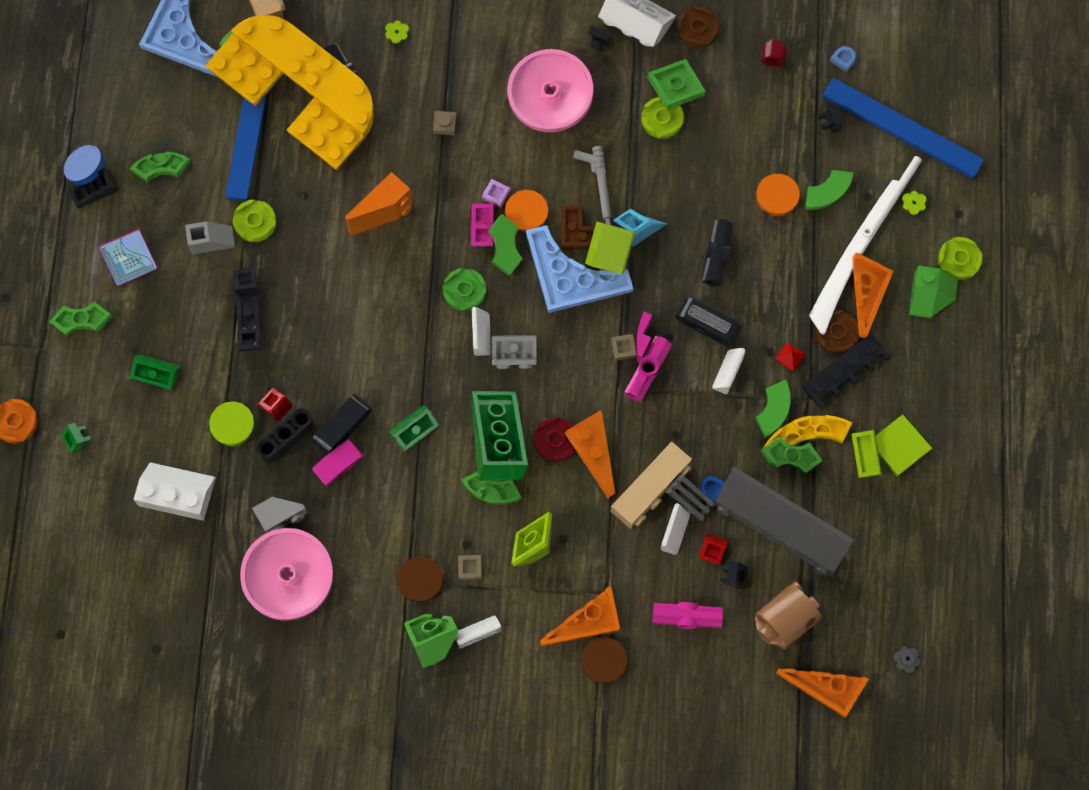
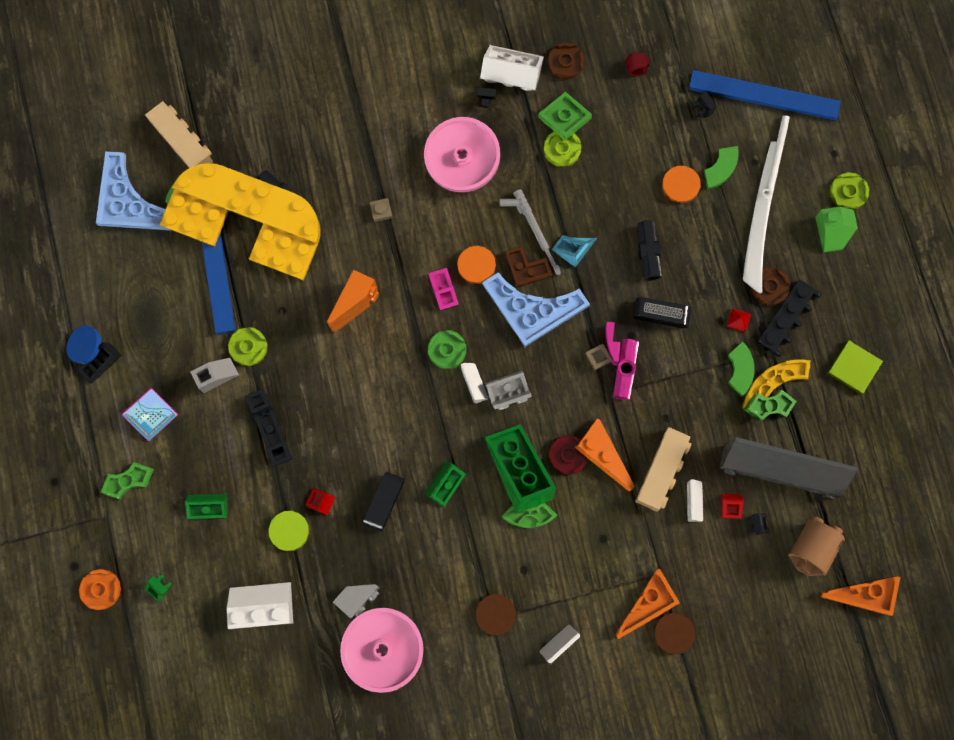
camera: 15 degrees left, 5 degrees up
bright green tile [130,152,191,183] -> none
black beam [257,408,314,463] -> none
dark pink slope [312,439,363,486] -> none
lime plant [385,20,409,44] -> none
bright green slope [404,614,459,668] -> none
dark tan plate [458,555,482,580] -> none
lavender tile [481,179,511,209] -> none
bright green tile [488,214,523,276] -> none
lime slope [511,512,552,566] -> none
lime slope [585,221,635,275] -> none
dark pink piece [652,602,723,629] -> none
dark grey tile [667,475,715,521] -> none
blue tile [700,476,725,502] -> none
white slope [712,348,746,394] -> none
medium blue tile [830,46,856,72] -> none
orange wing [852,252,893,338] -> none
lime tile [852,430,882,478] -> none
dark grey plant [893,646,920,673] -> none
lime plant [902,191,926,215] -> none

